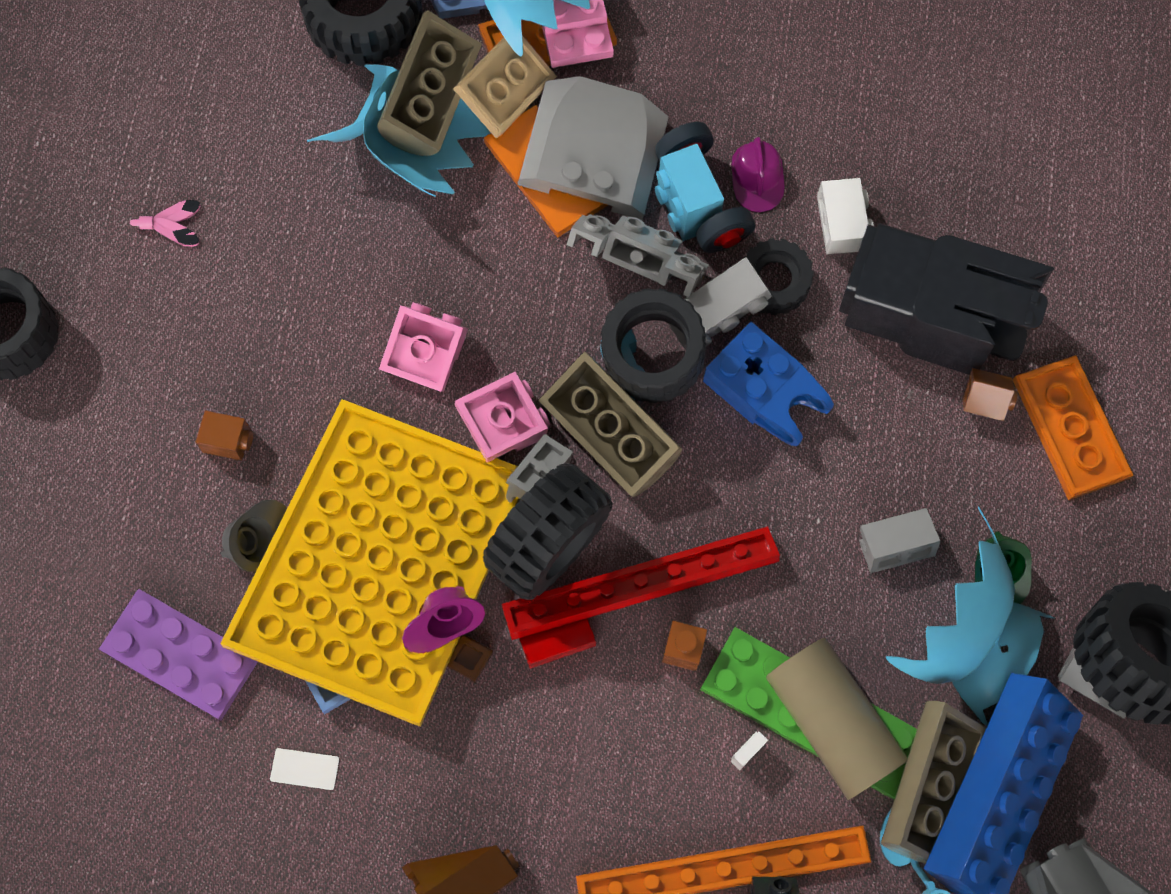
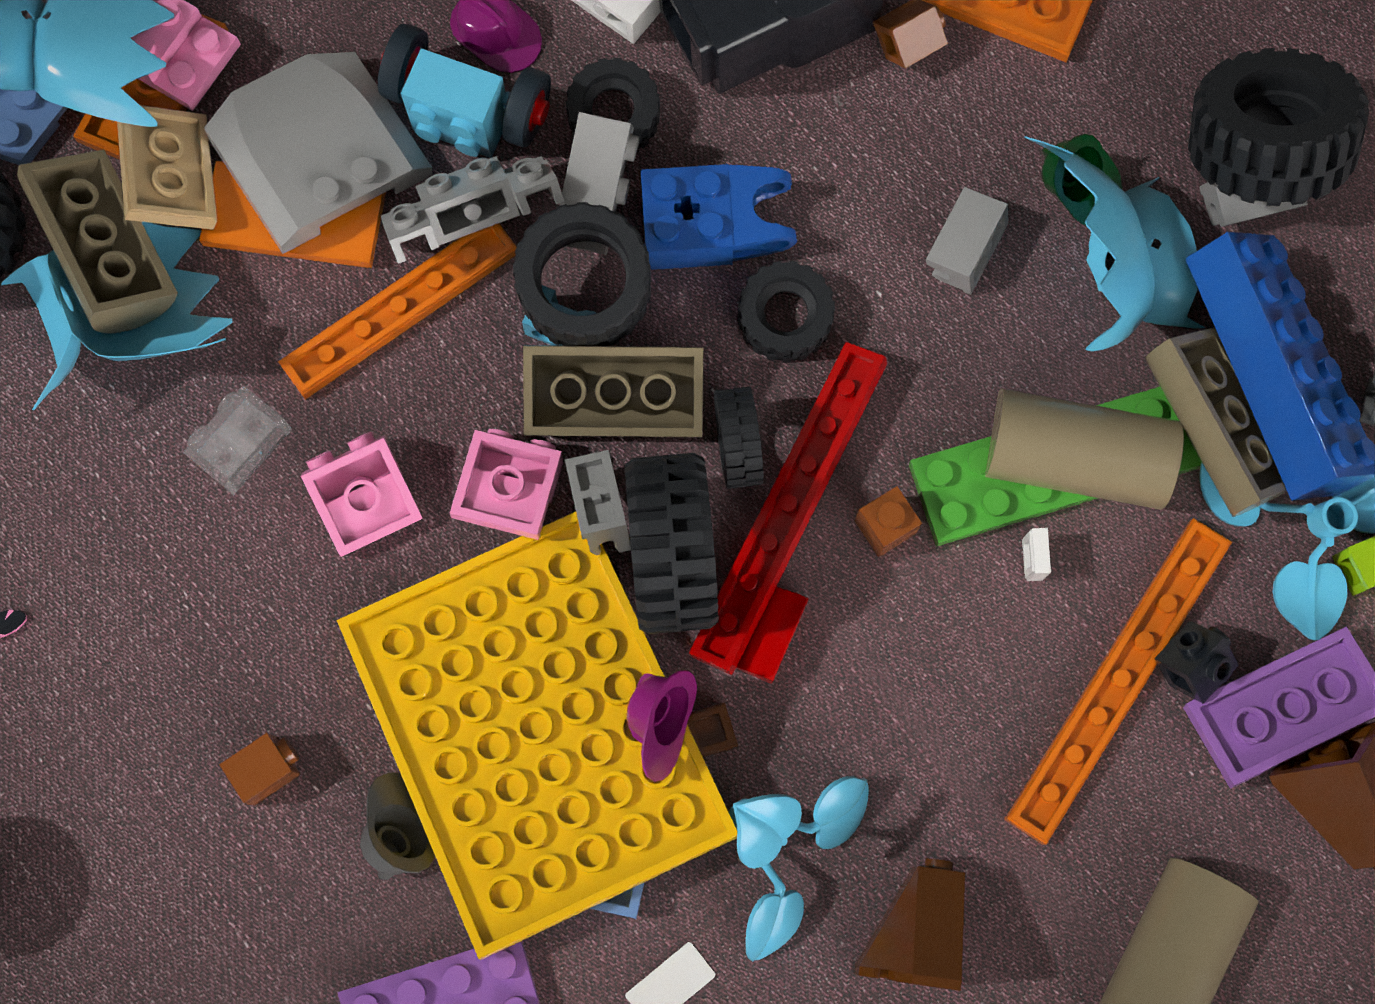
camera: 45 degrees left, 5 degrees up
none -> clear brick [182,385,292,496]
none -> orange tile [278,223,517,400]
none -> black tyre [714,386,763,489]
none -> medium azure plant [729,776,869,962]
none -> black tyre [738,261,835,363]

